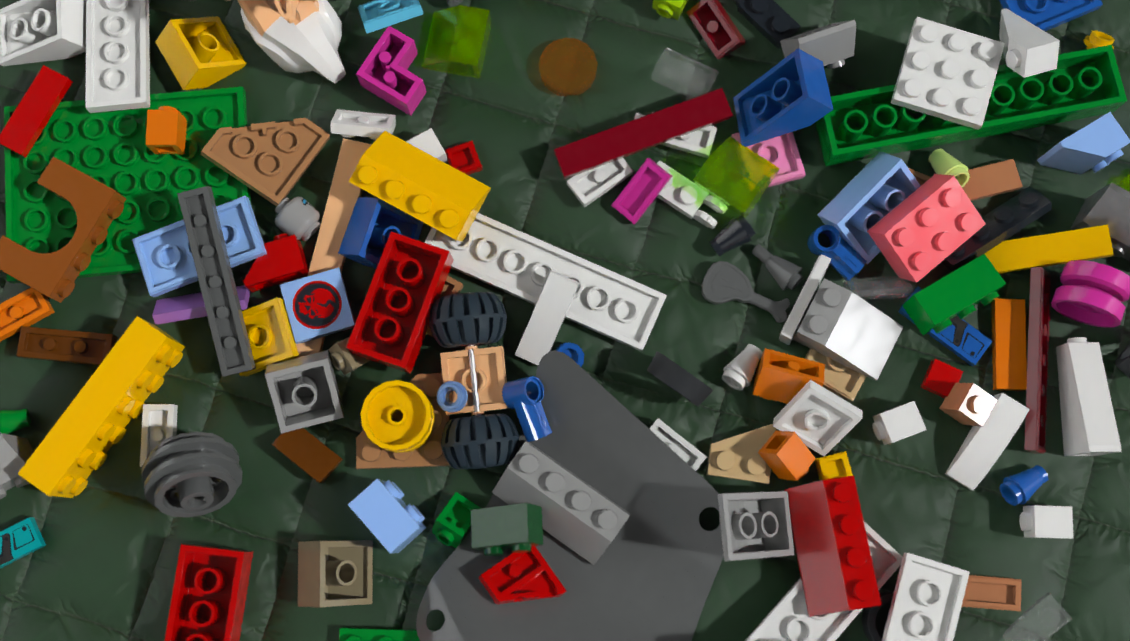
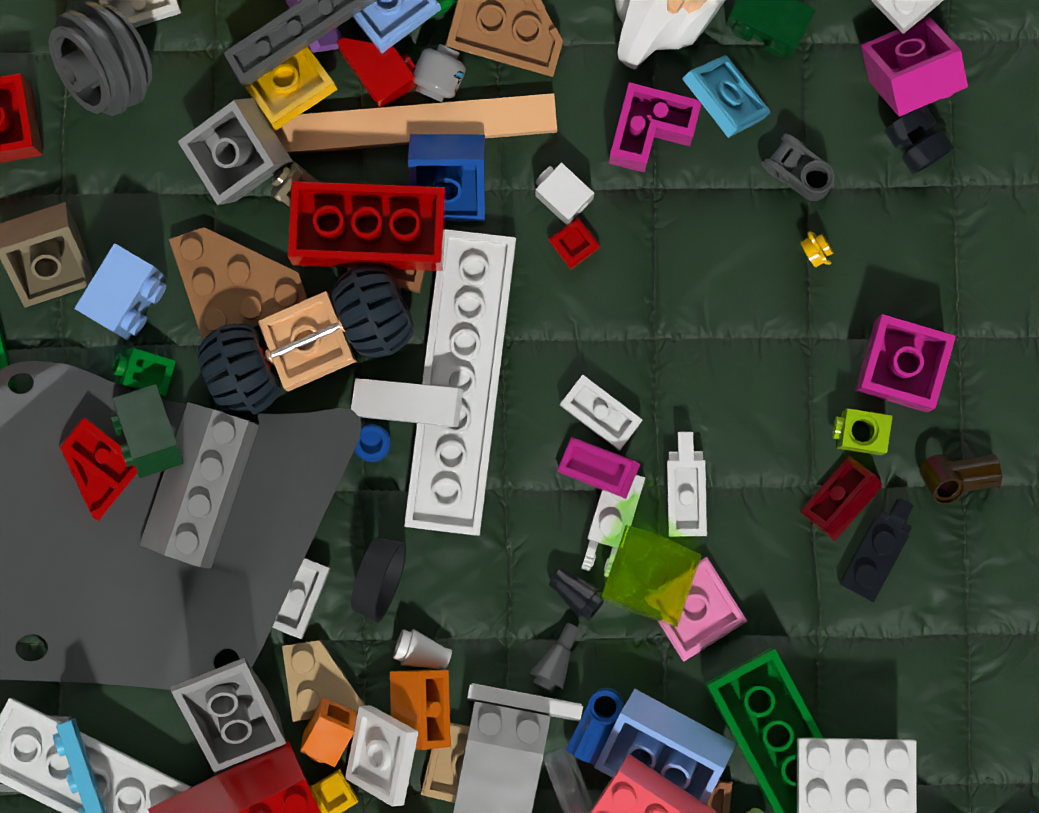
camera: 80 degrees right, 5 degrees up
reddish brown slope [272,428,343,484] -> none
tile [280,267,355,344] -> none
white plate [331,109,396,140] -> none
yellow slope [349,131,491,241] -> none
yellow wheel [361,380,435,454] -> none
clear neon green slope [422,5,491,79] -> none
medium blue plate [437,381,468,412] -> none
blue piece [502,376,552,442] -> none
clear orange tile [539,38,597,96] -> none
dark red tile [554,88,733,179] -> none
clear slope [651,48,719,98] -> none
dark grey piece [701,261,790,323] -> none
blue slope [733,48,834,147] -> none
light grey slope [780,19,856,69] -> none

